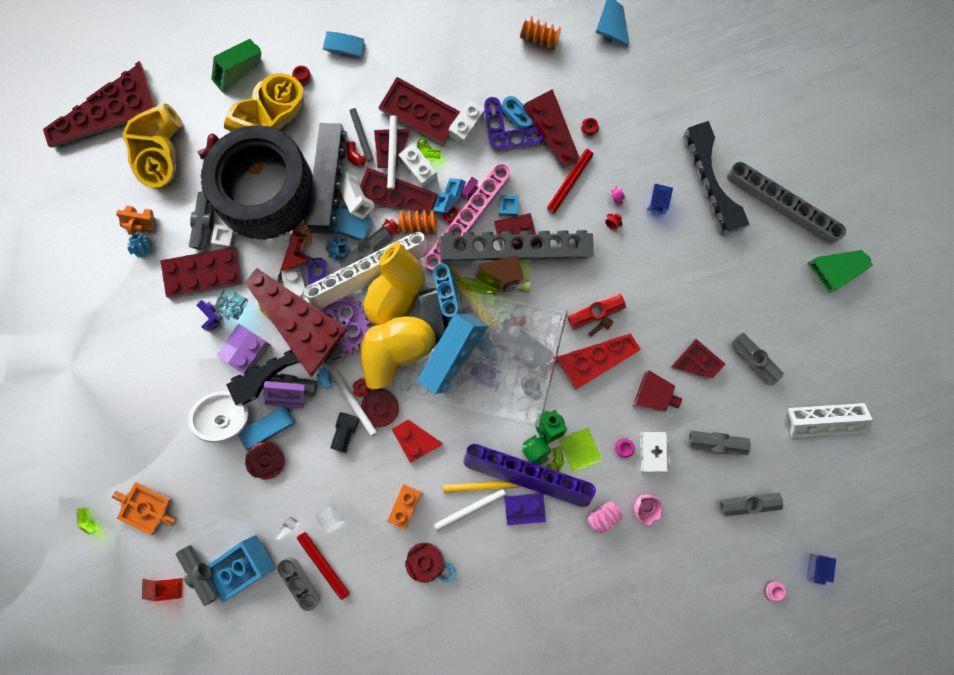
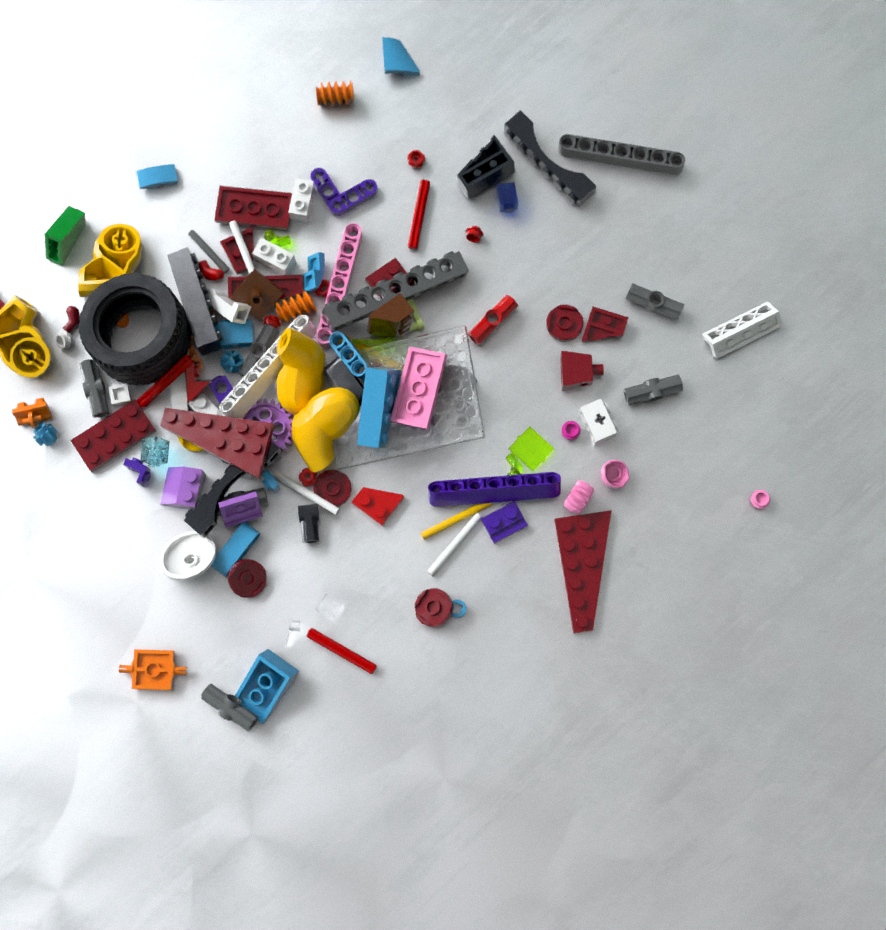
camera: 20 degrees left, 5 degrees down
clear neon green arm [77,508,97,534] -> none
clear red slope [142,578,183,601] -> none
dark grey beam [277,557,320,611] -> none
red plate [292,65,311,84] -> none
orange brick [387,484,422,529] -> none
magenta plate [461,177,478,201] -> none
dark azure plate [499,195,519,216] -> none
dark azure plate [501,96,533,129] -> none
dark red wing [522,89,580,169] -> none
green head [522,435,551,465] -> none
green brick [536,410,567,444] -> none
red wing [555,333,641,390] -> none
reddish brown hand [588,317,614,337] -> none
dark pink plate [610,186,625,204] -> none
dark grey piece [720,493,783,517] -> none
clear blue brick [807,553,836,585] -> none
green slope [808,250,873,294] -> none
none -> white plate [55,330,73,349]
none -> red axle [137,355,193,407]
none -> reddish brown tile [230,268,284,321]
none -> bright pink plate [391,347,447,430]
none -> black wedge [457,135,515,200]
none -> dark red tile [546,305,584,342]
none -> dark red wing [554,510,612,634]

